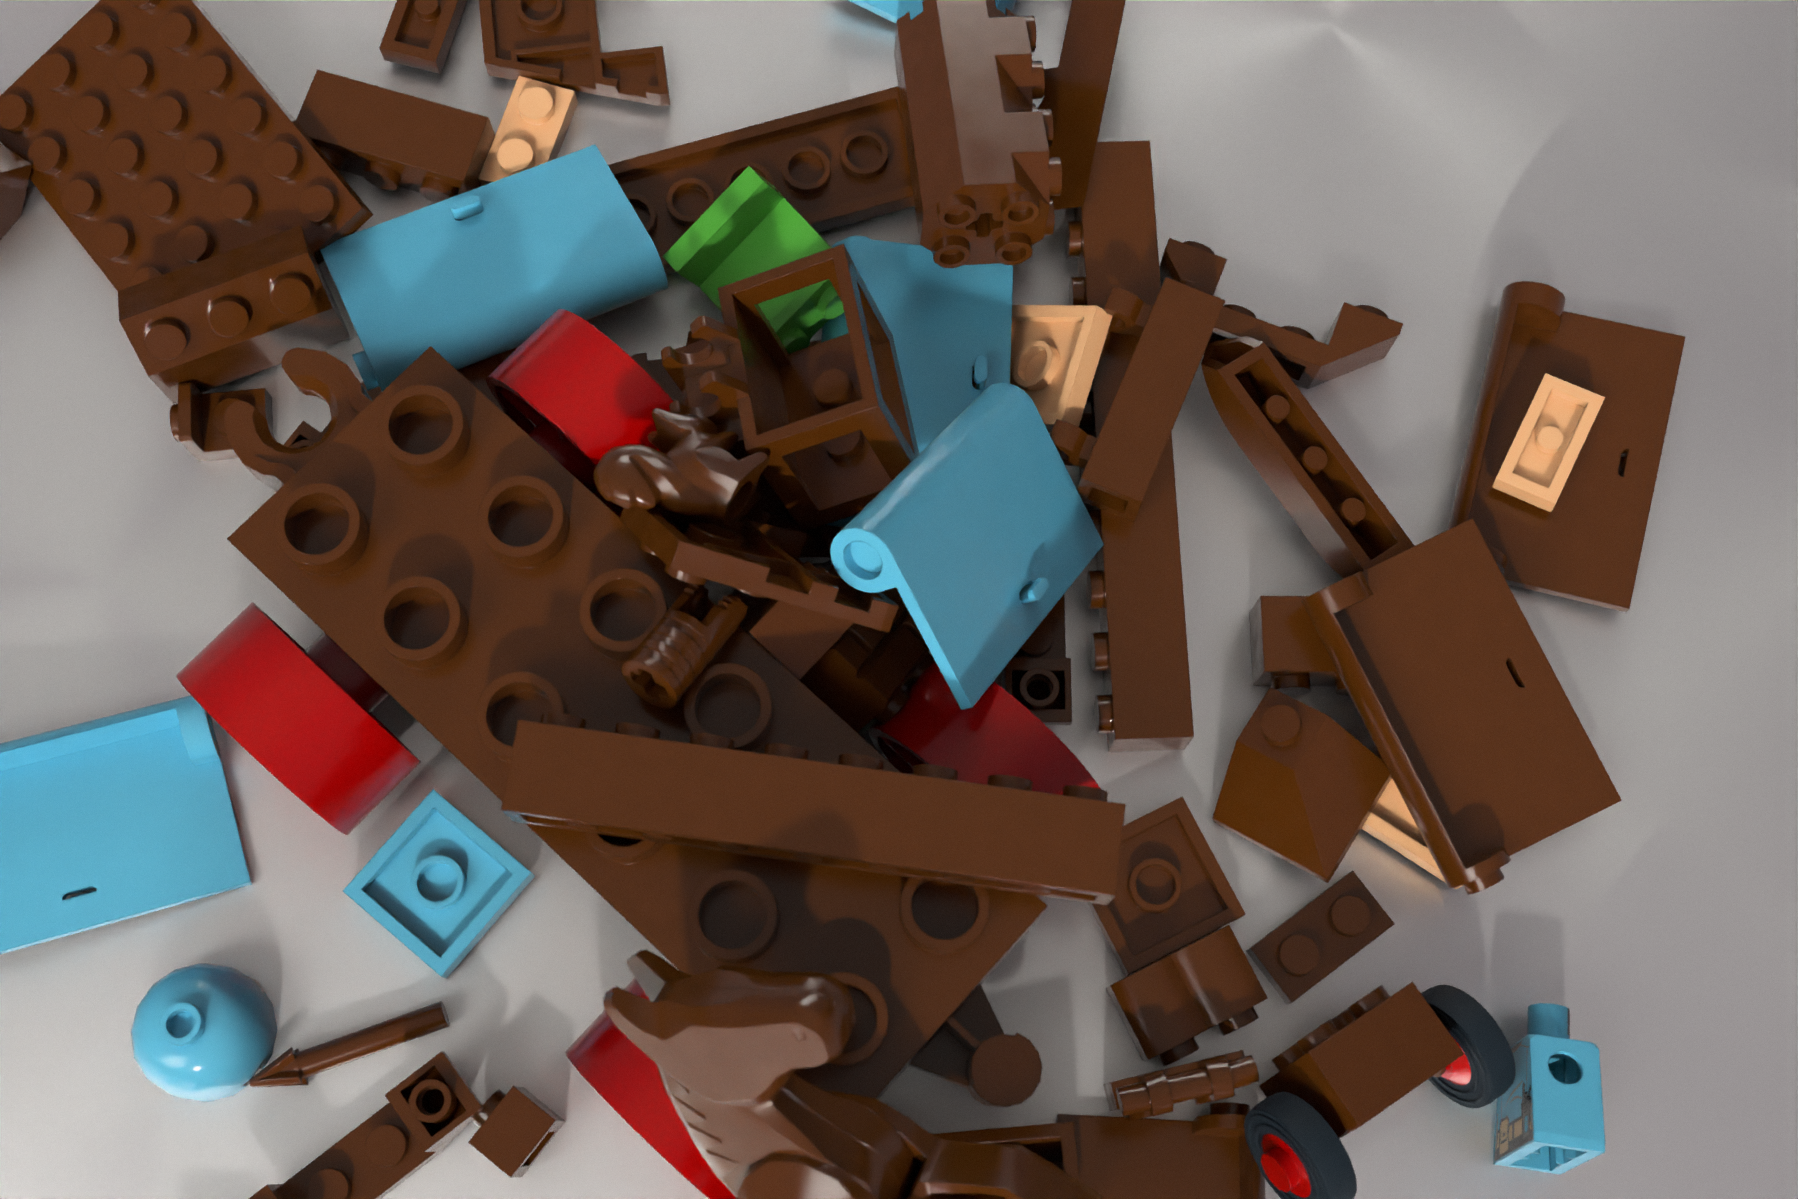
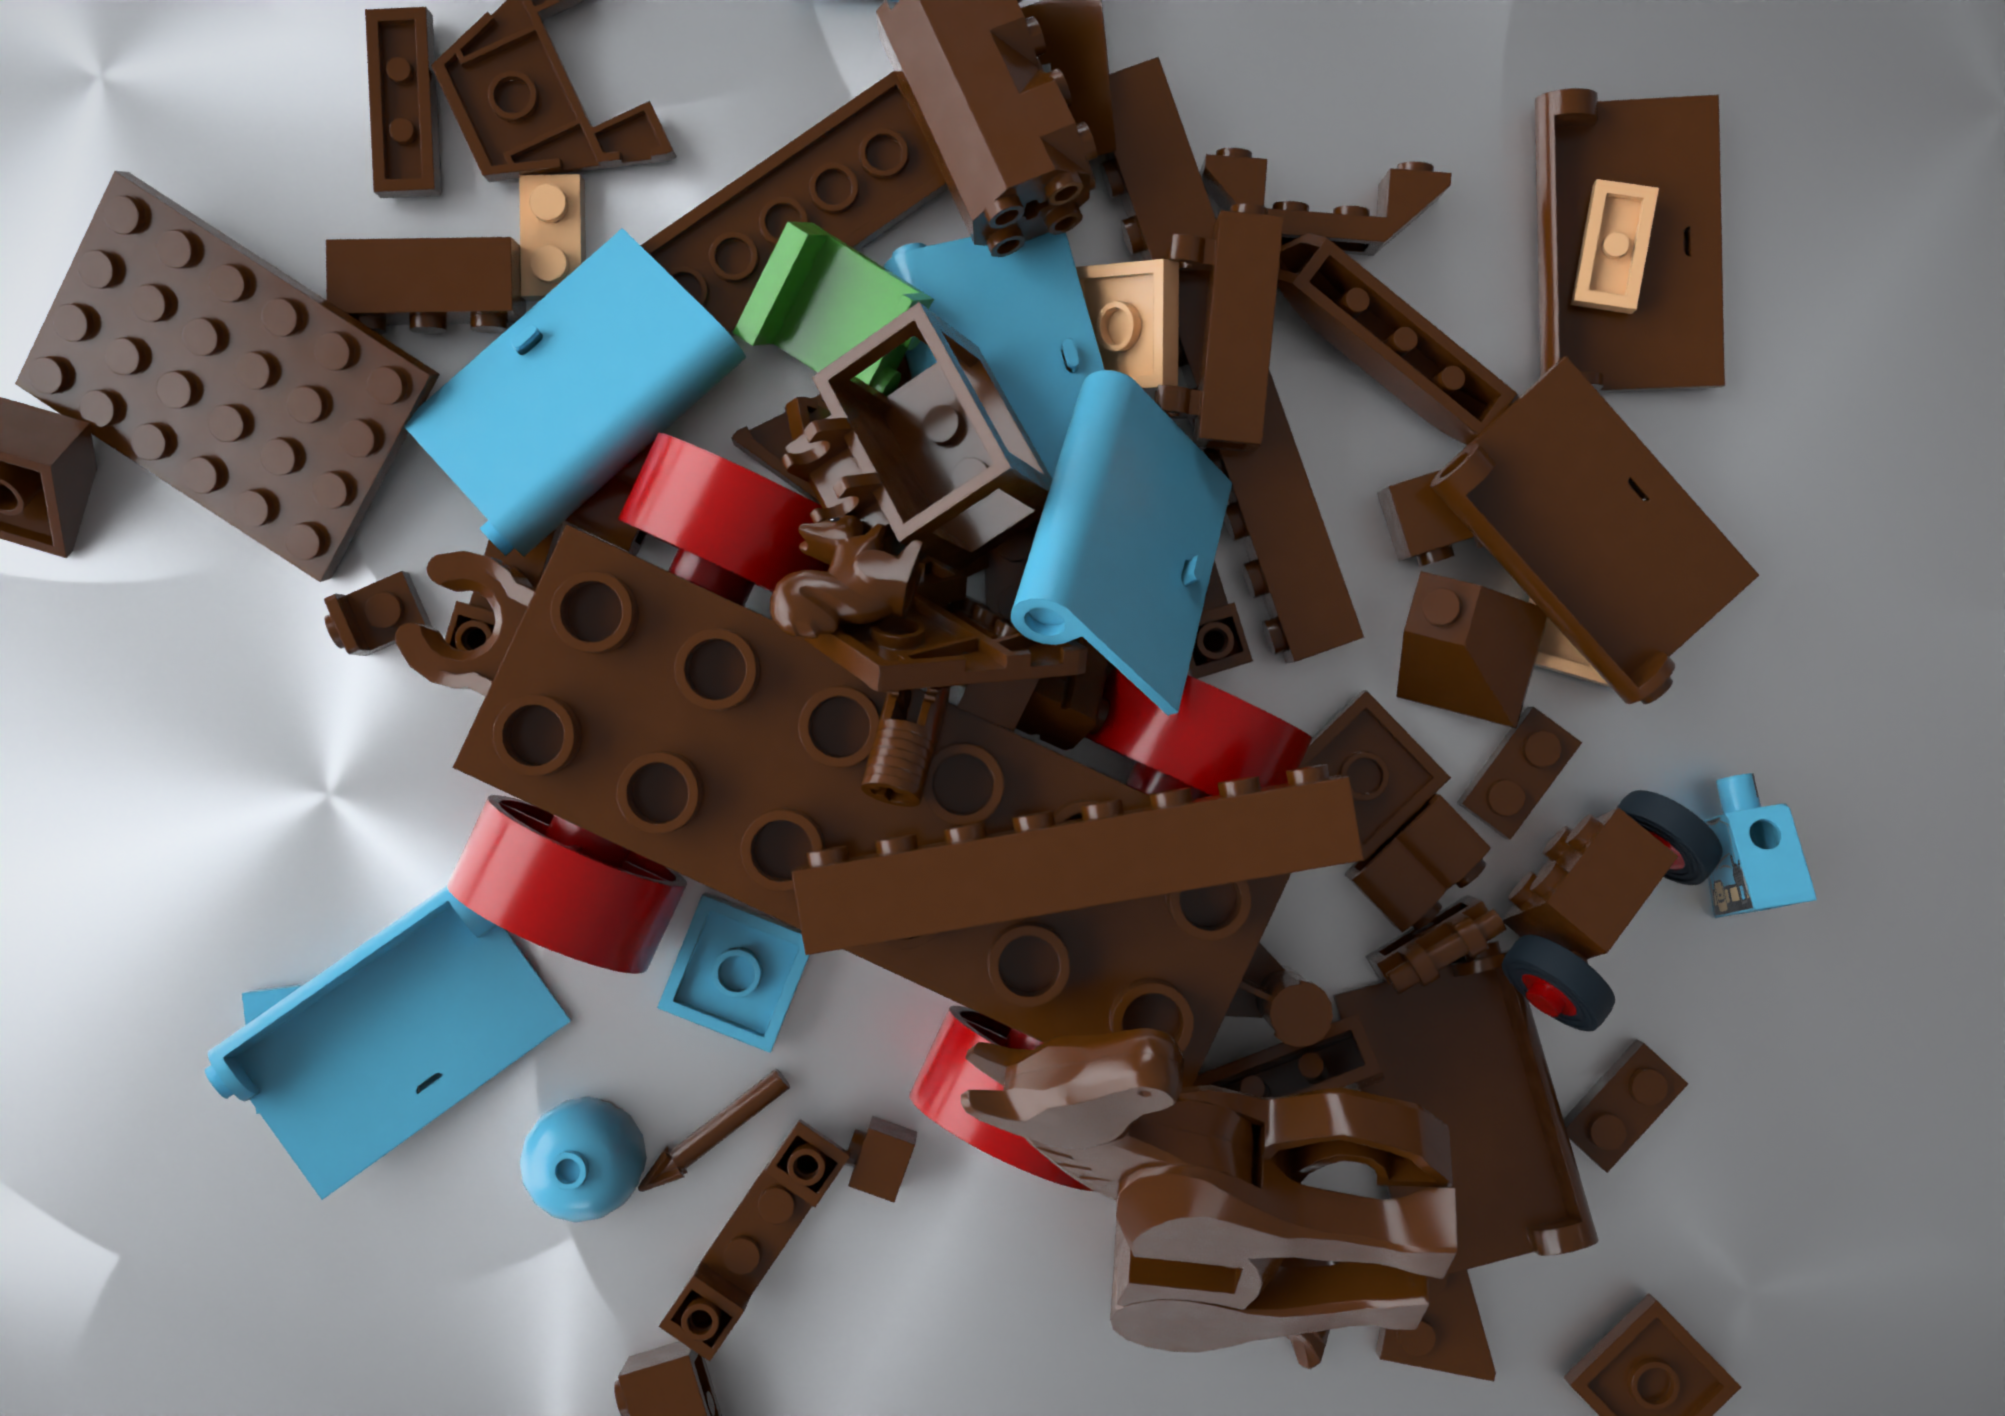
camera: 15 degrees left, 15 degrees up
reddish brown slope [118,225,350,403] -> none

